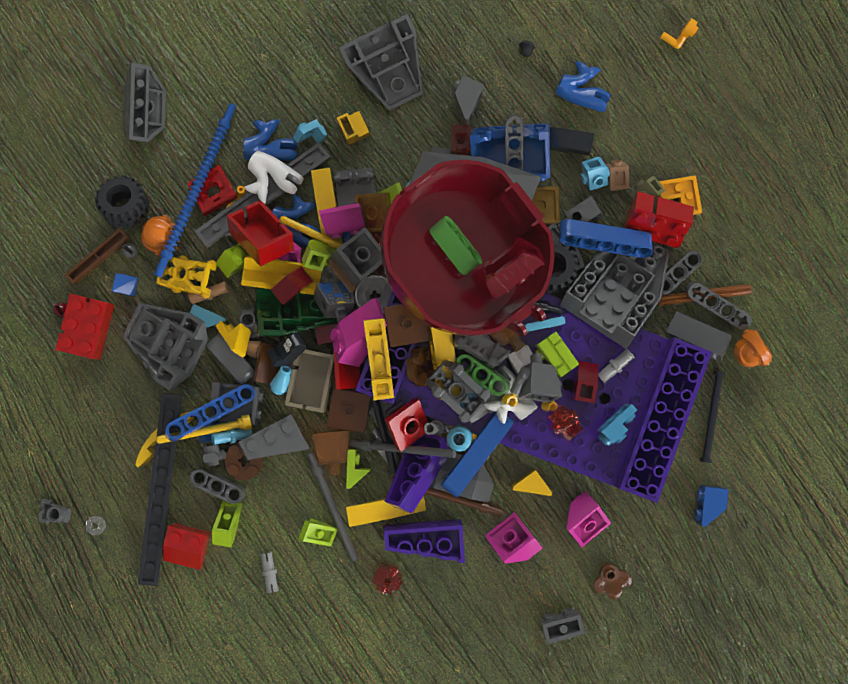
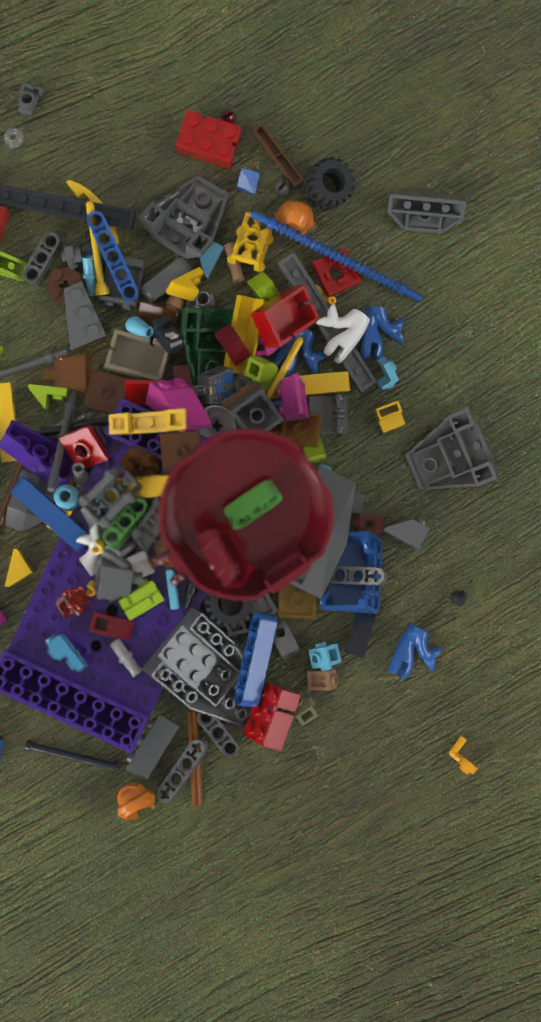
camera: 90 degrees right, 0 degrees up
light orange plate [659,175,702,215] -> none

